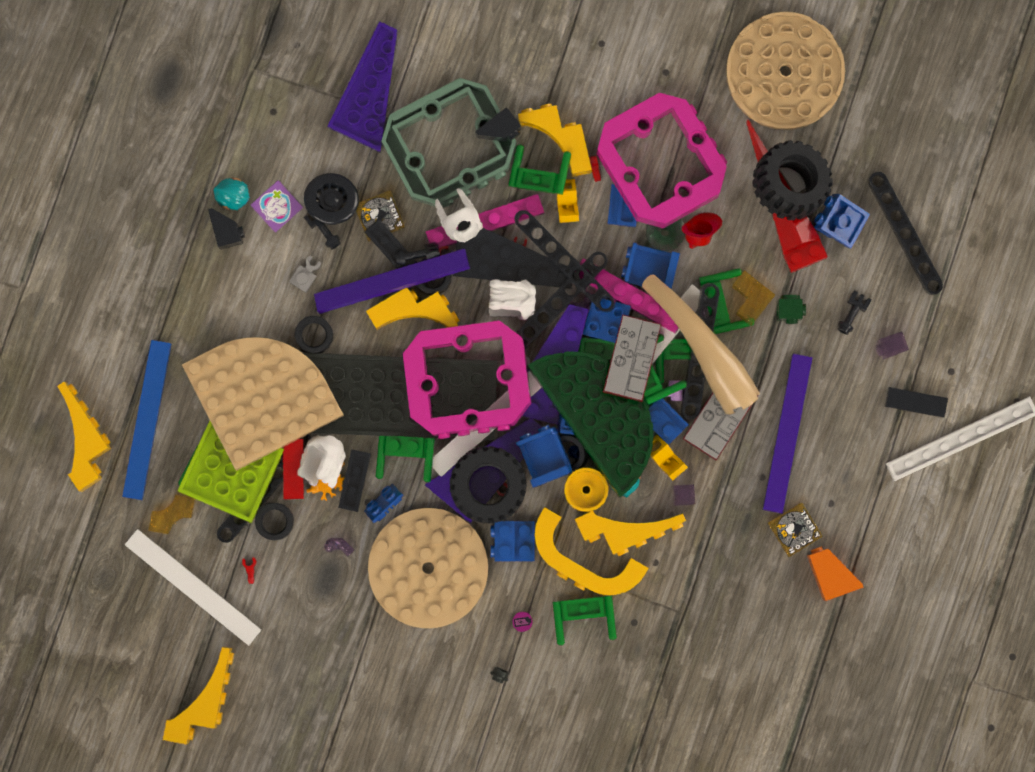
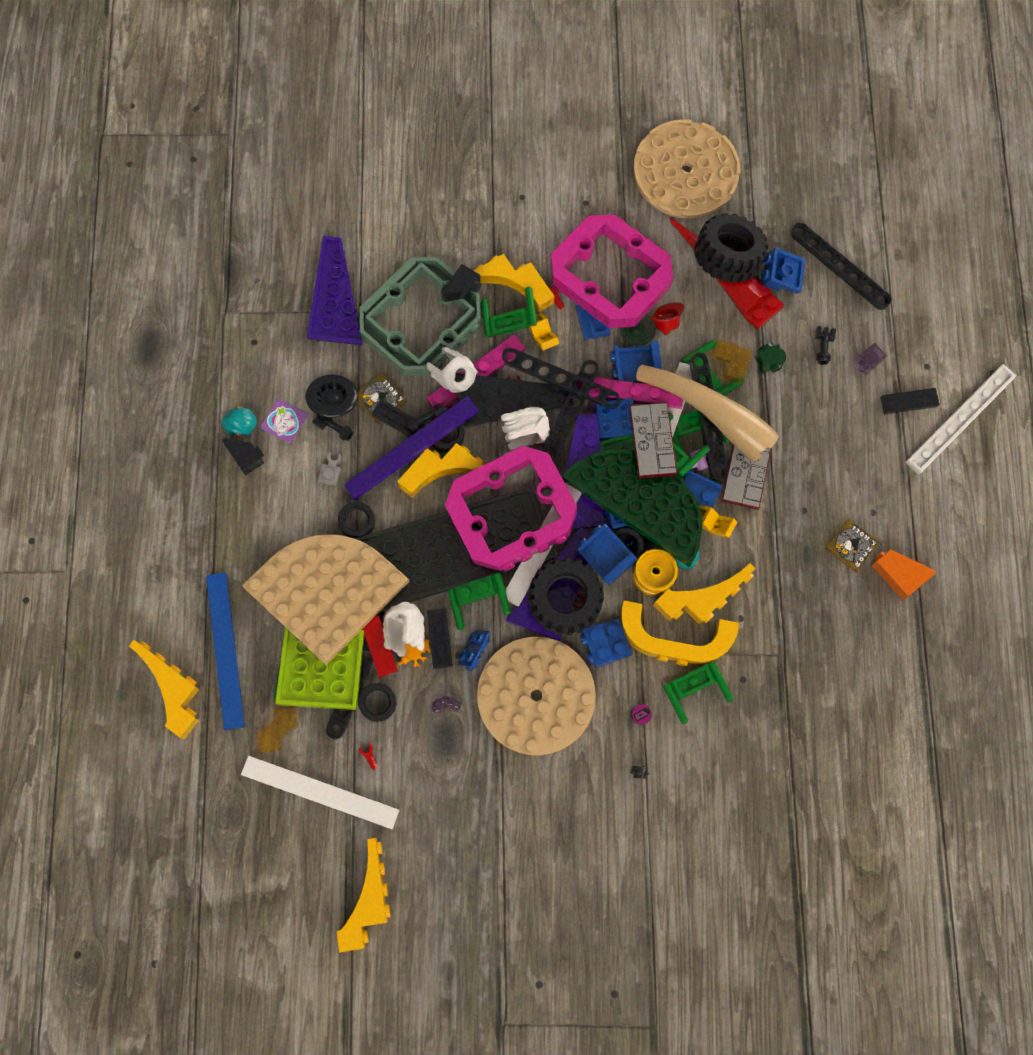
camera: 25 degrees left, 10 degrees down
clear purple brick [672,484,695,506] -> none
dark purple tile [762,354,813,514] -> none

